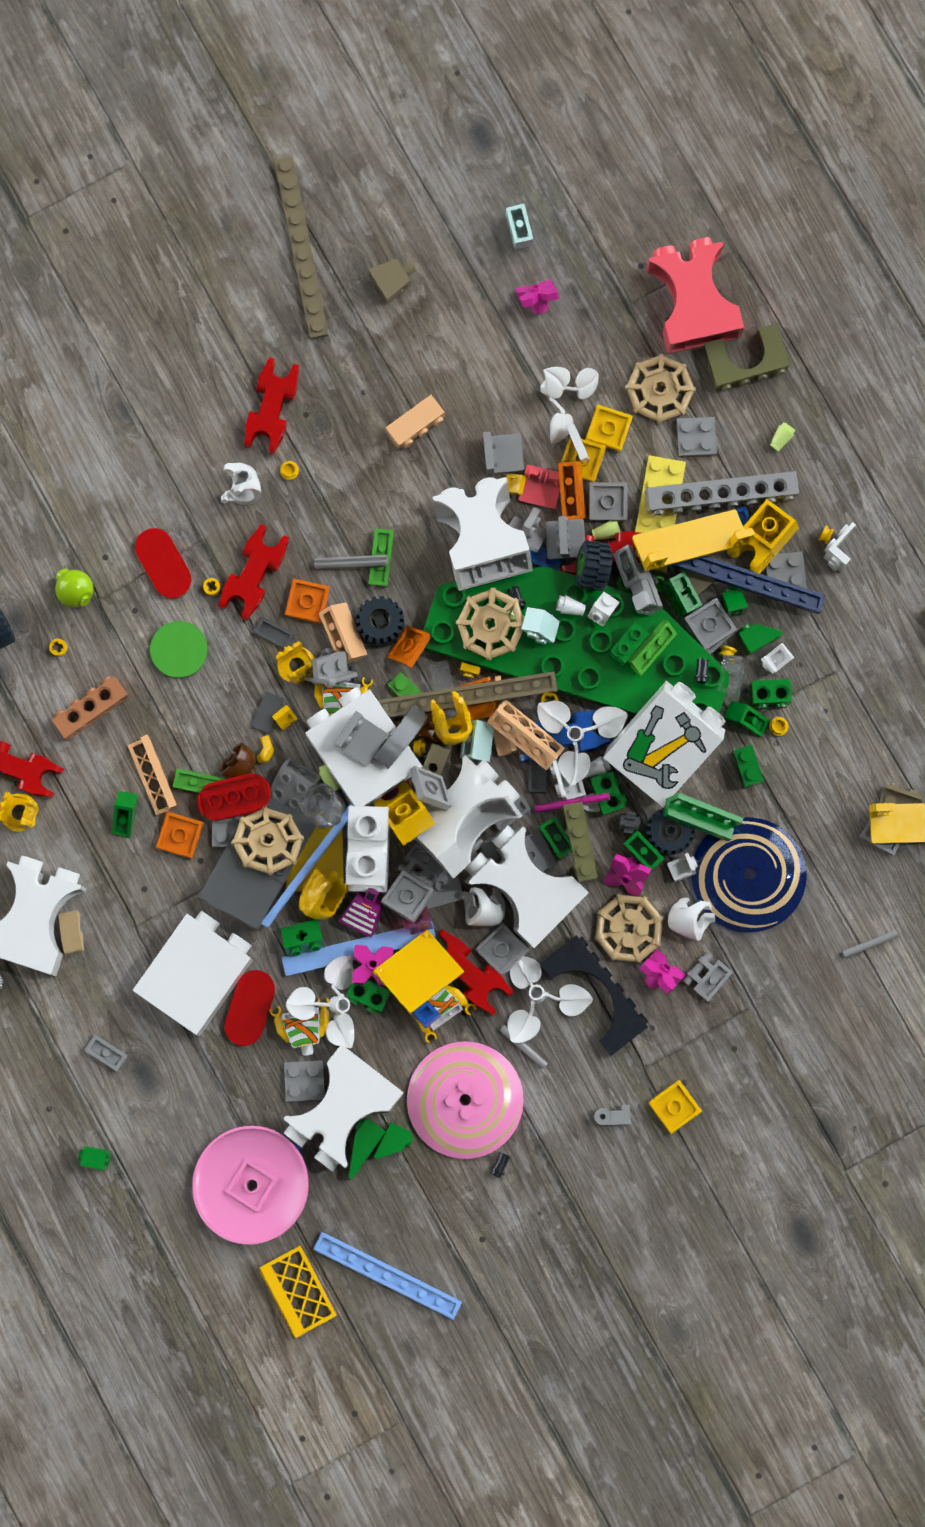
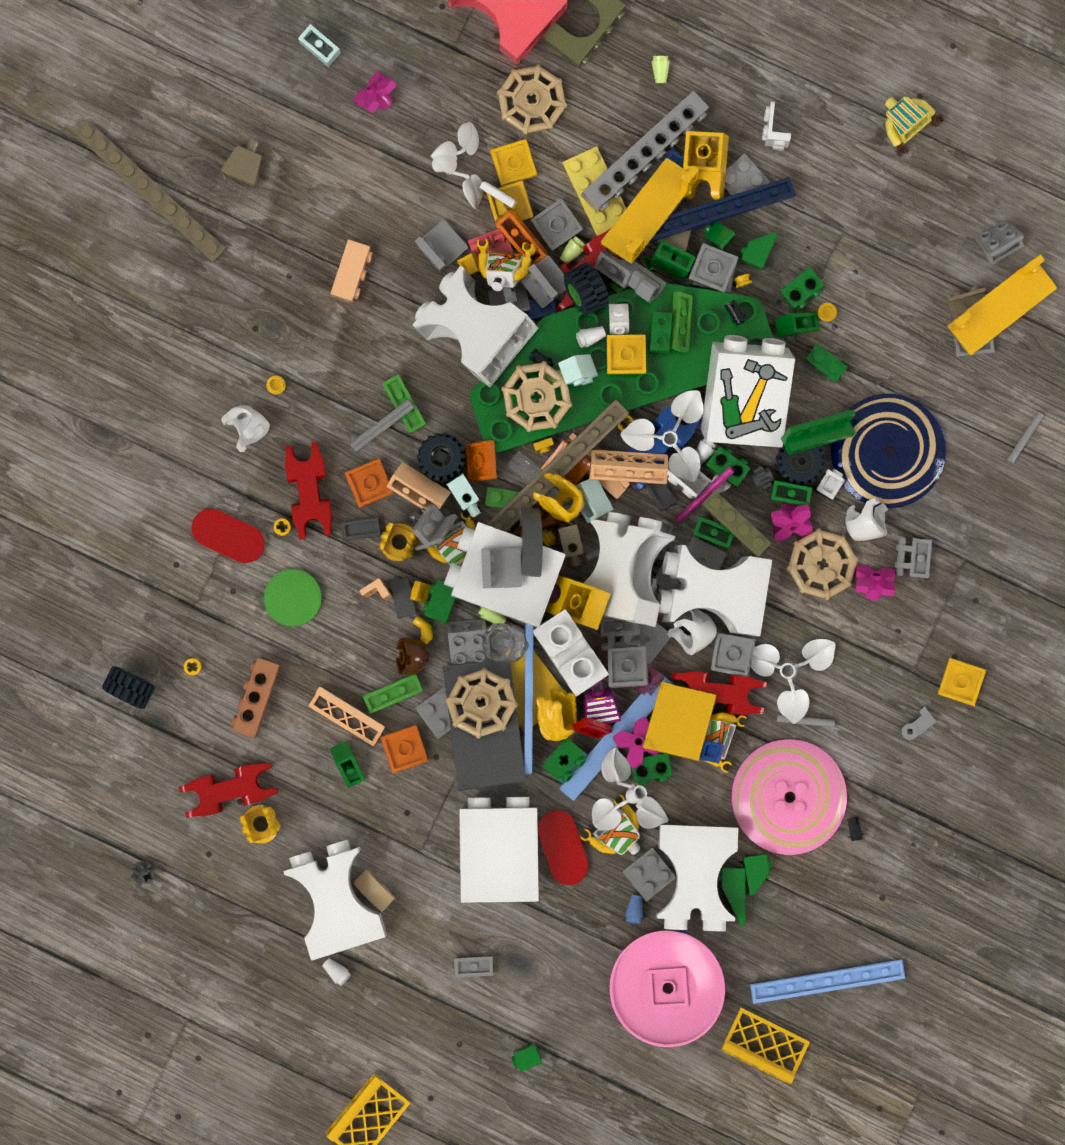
camera: 30 degrees left, 5 degrees up
lime brick [55,568,94,608] -> none
red tile [197,773,271,821] -> none
red piece [244,357,299,455] -> none
light grey plate [410,766,452,811] -> none
black arch [540,935,648,1056] -> none
light grey plate [676,417,717,457] -> none
clear brick [718,654,745,699] -> none
white bracket [761,643,794,674] -> none
yellow bush [818,526,834,545] -> none
none -> light nougat fence [360,578,393,601]
none -> green brick [422,580,456,624]
none -> light aqua torso [446,474,482,518]
none -> torso [477,239,536,291]
none -> red tile [572,717,612,739]
none -> yellow plate [607,335,646,374]
none -> medium blue cone [624,895,643,924]

